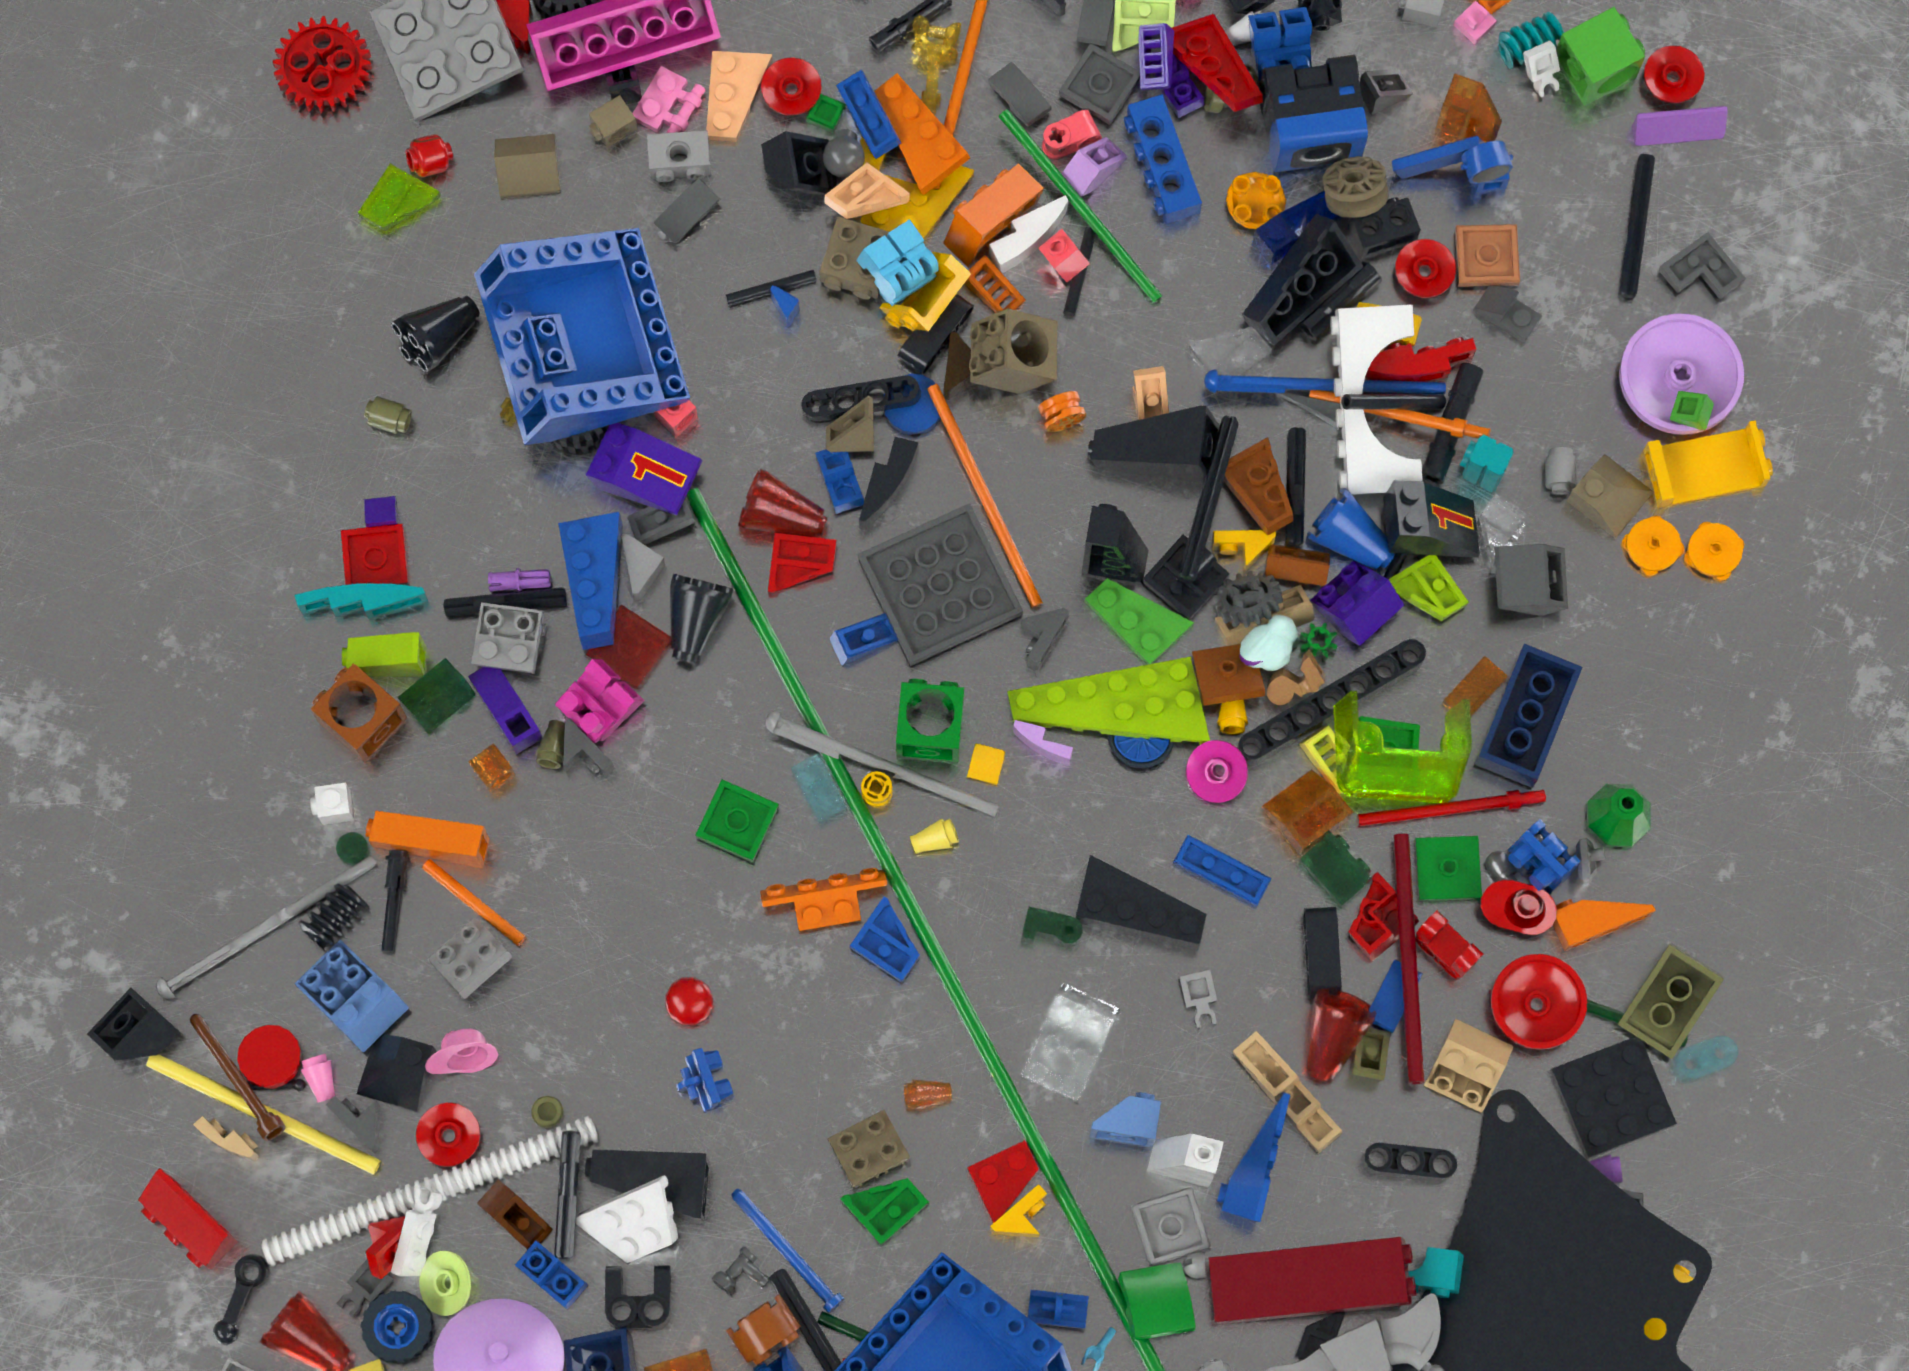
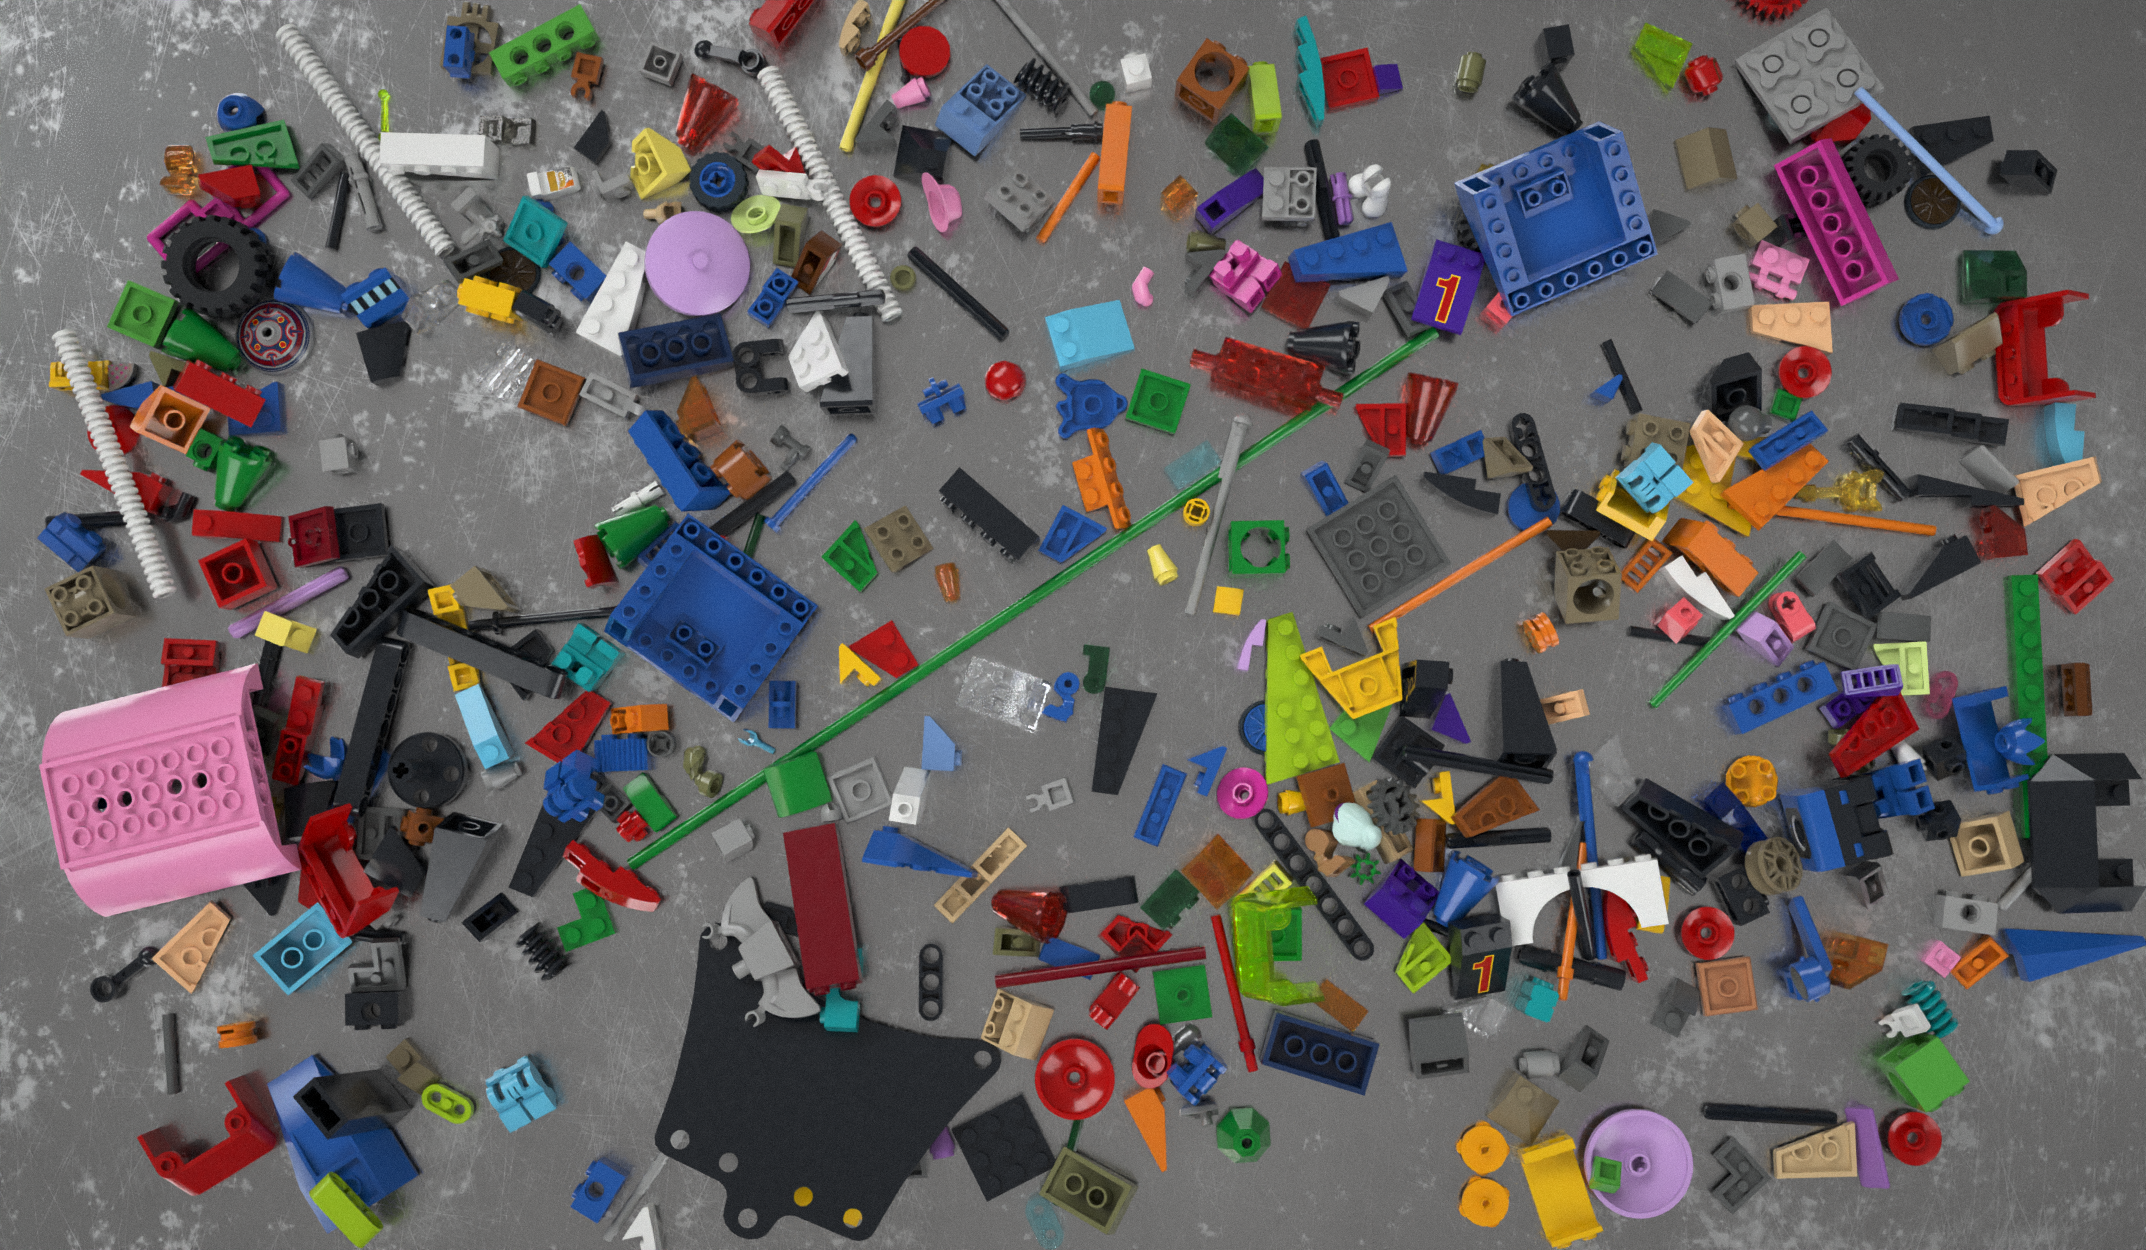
camera: 90 degrees right, 10 degrees up
none -> olive slope [773,203,808,268]
none -> black axle [907,246,1009,340]
none -> black brick [939,467,1040,565]
none -> blue leg [1041,672,1080,723]
none -> medium azure slope [1045,300,1135,372]
none -> blue tile [1055,373,1128,439]
none -> bright pink arm [1132,267,1154,307]
none -> blue slope [1187,746,1227,797]
none -> clear red plate [1190,337,1344,411]
none -> yellow wing [1299,617,1402,720]
none -> dark grey slope [1344,439,1390,492]
none -> white piece [1348,164,1391,219]
none -> dark purple slope [1428,693,1471,744]
none -> black brick [1538,24,1575,68]
none -> dark grey slope [1558,1026,1610,1092]
none -> dark grey slope [1647,209,1691,246]
none -> tan wing [1773,1121,1857,1179]
none -> black plate [1836,551,1901,620]

